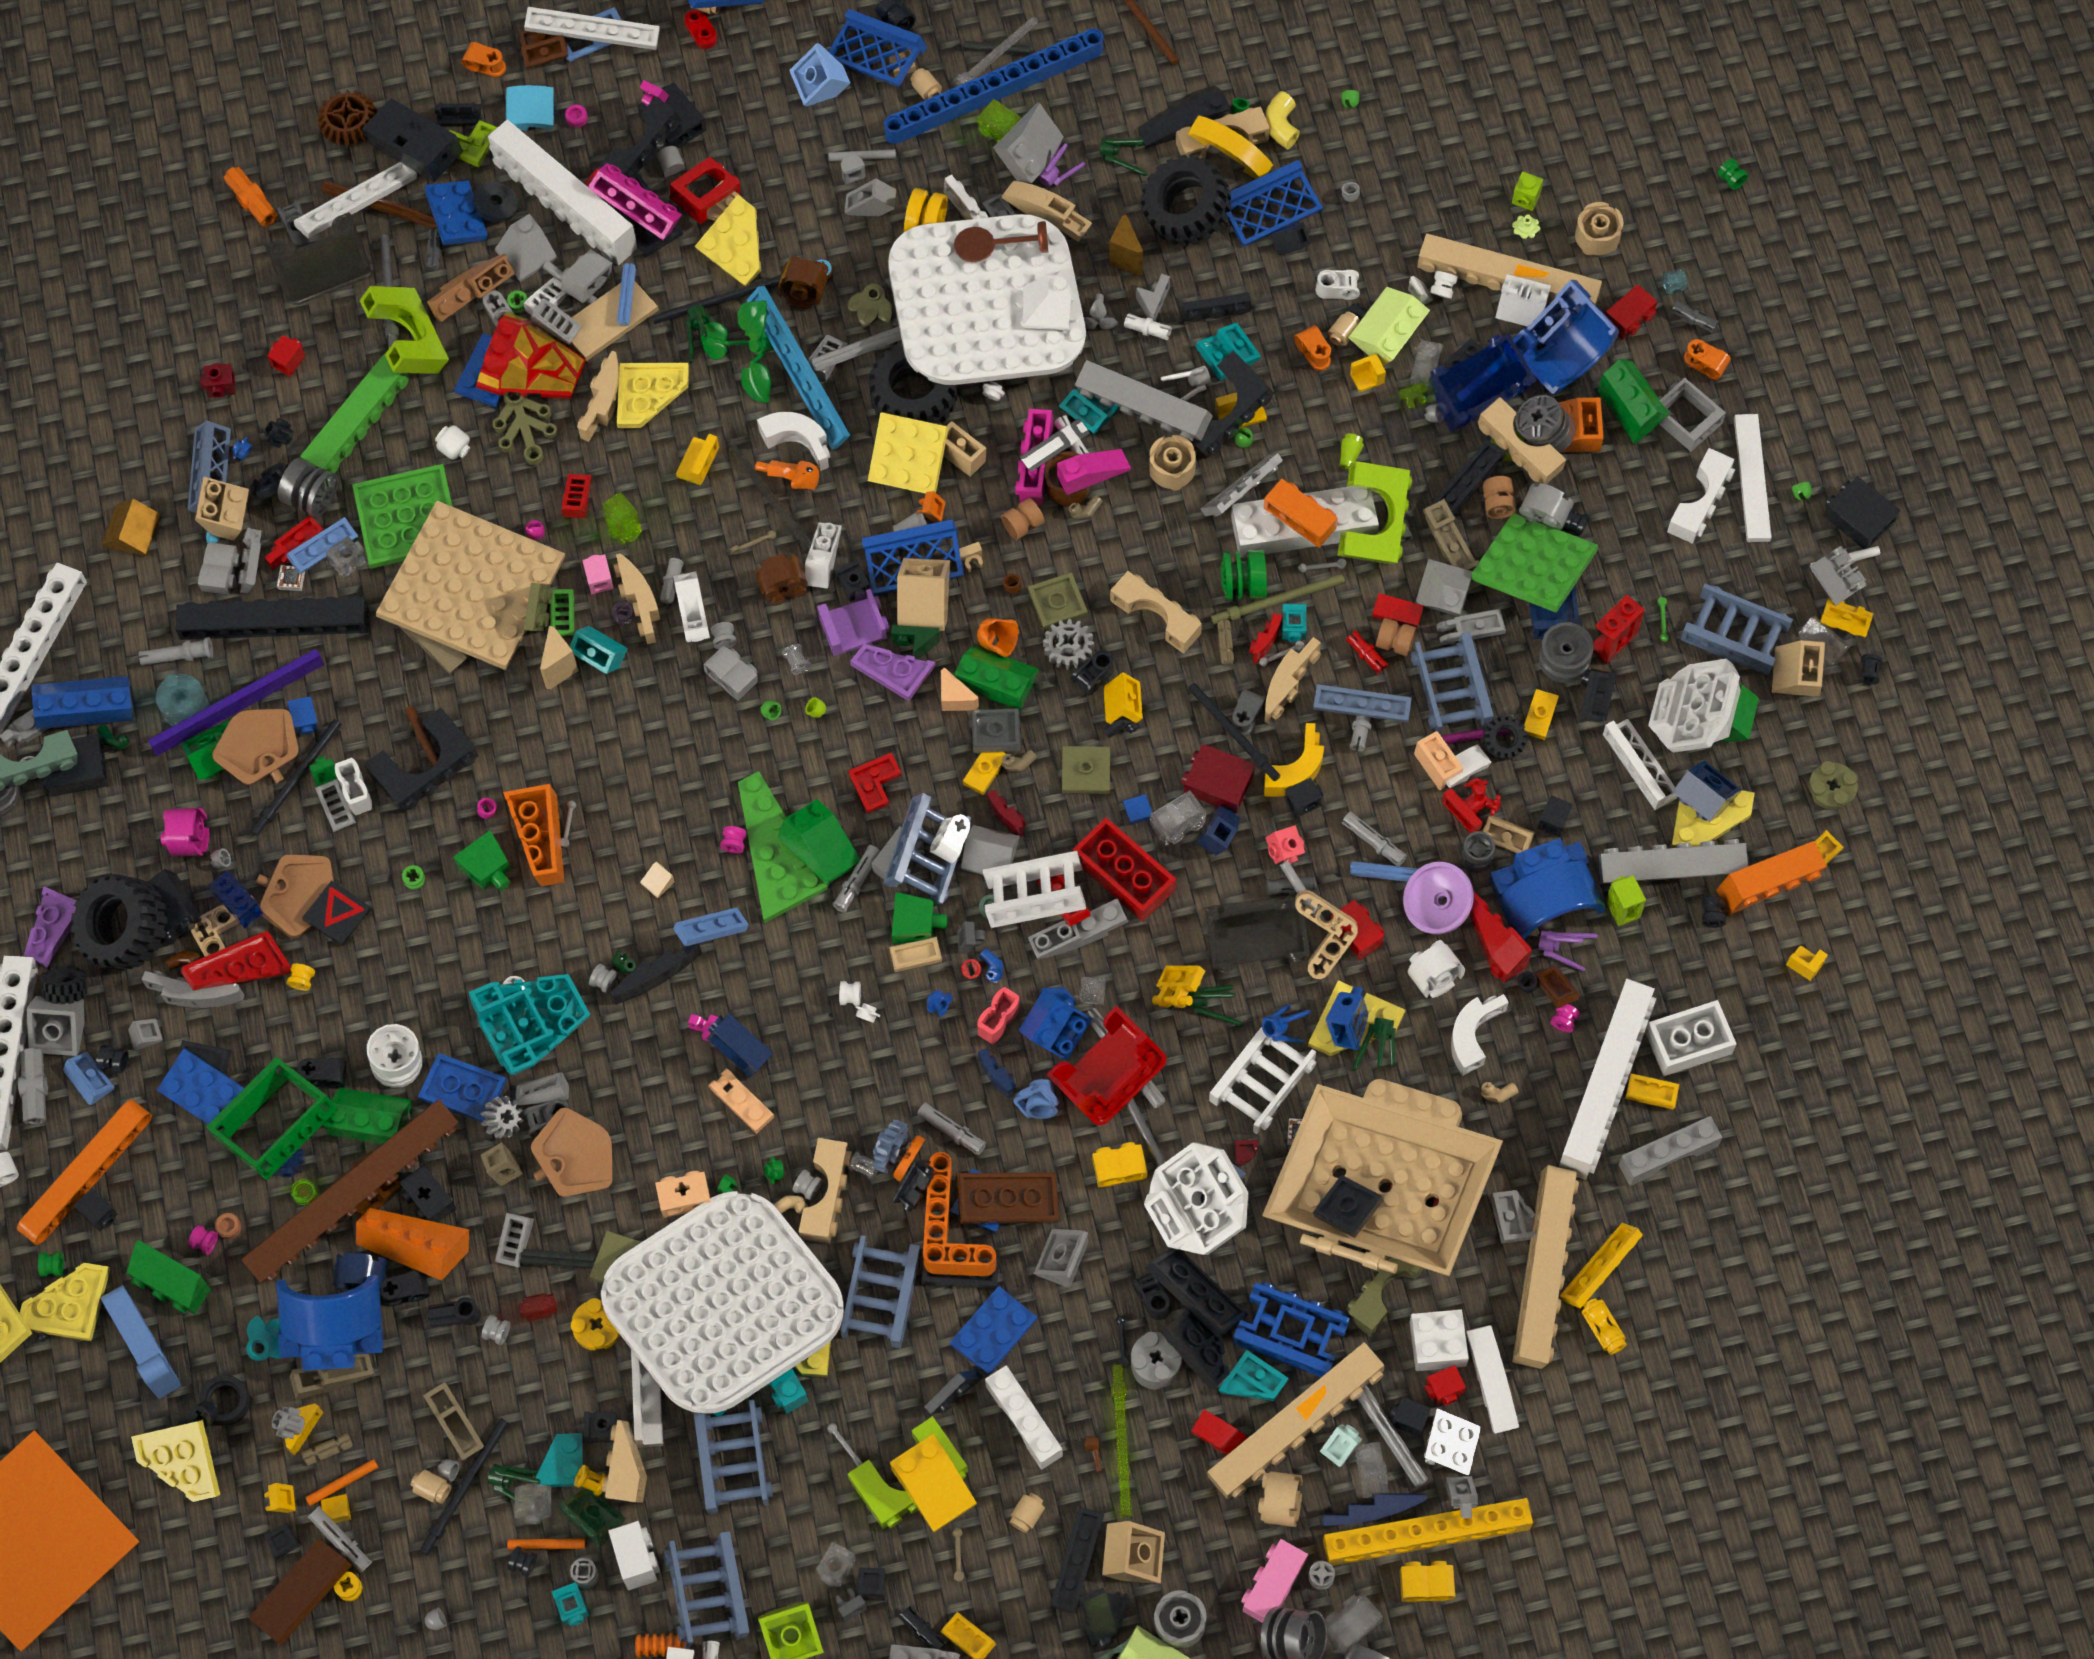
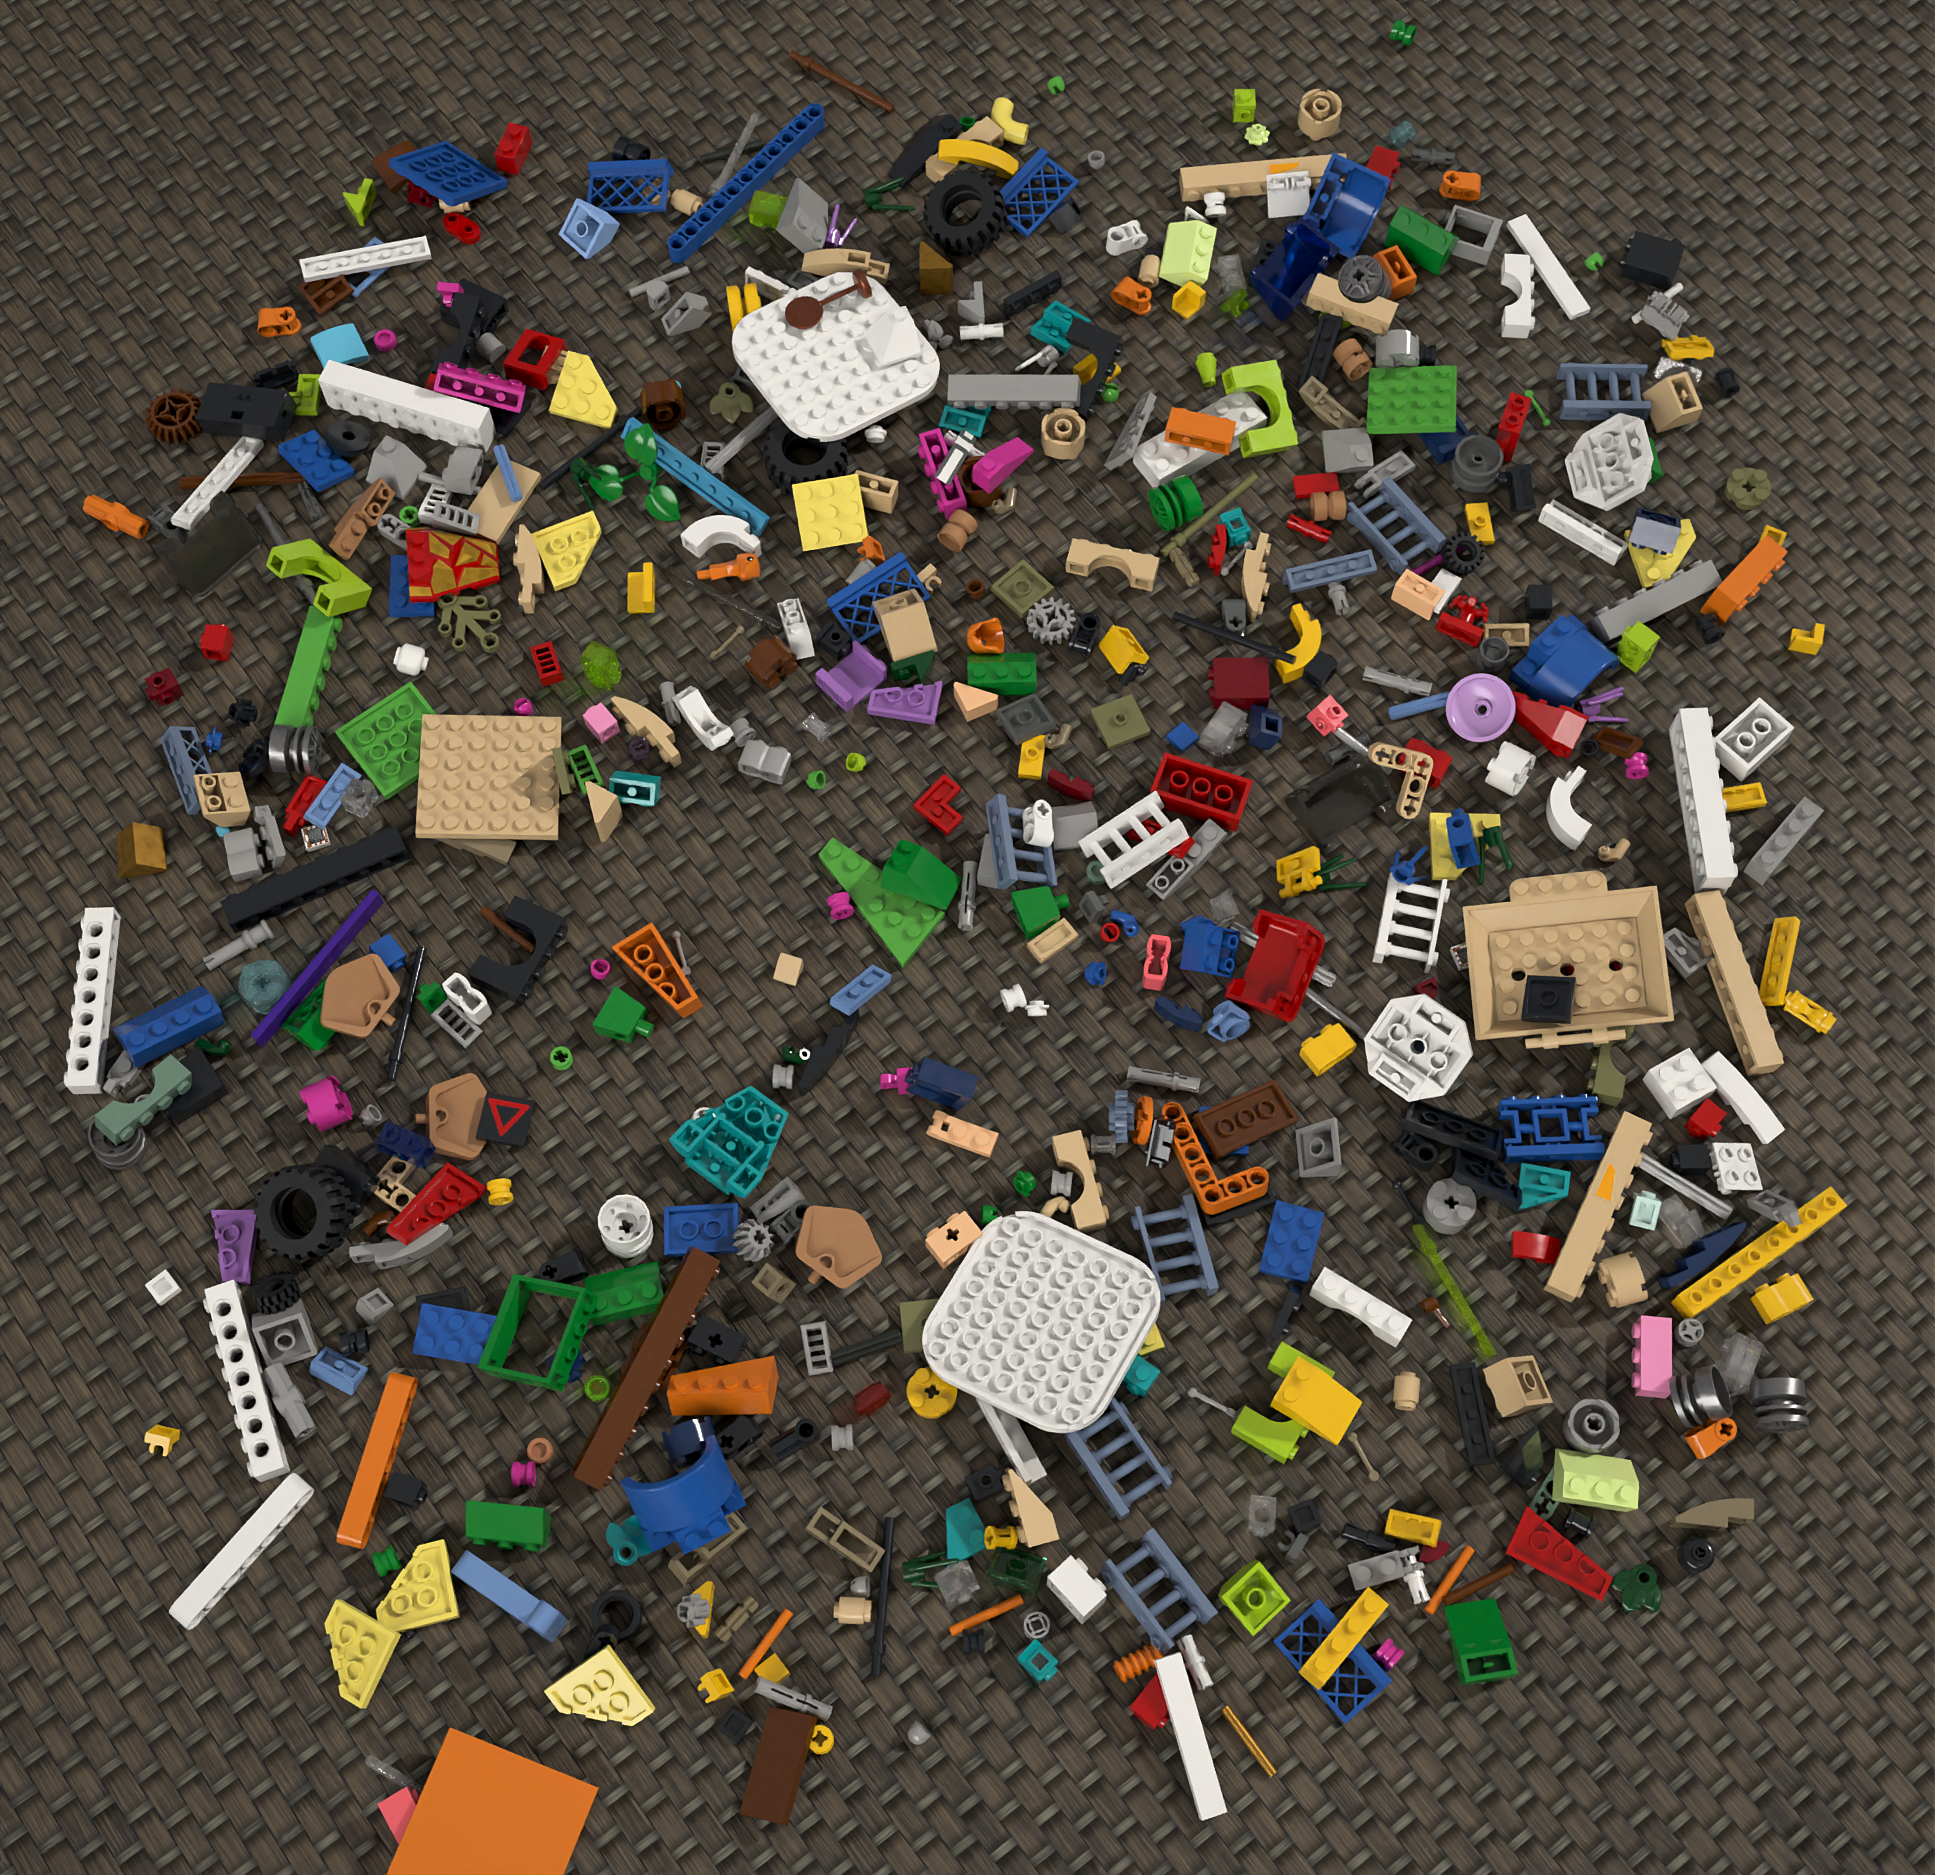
camera: 25 degrees left, 0 degrees up
light grey hinge [1298,559,1347,573] -> none
light grey hinge [1424,404,1443,423] -> none

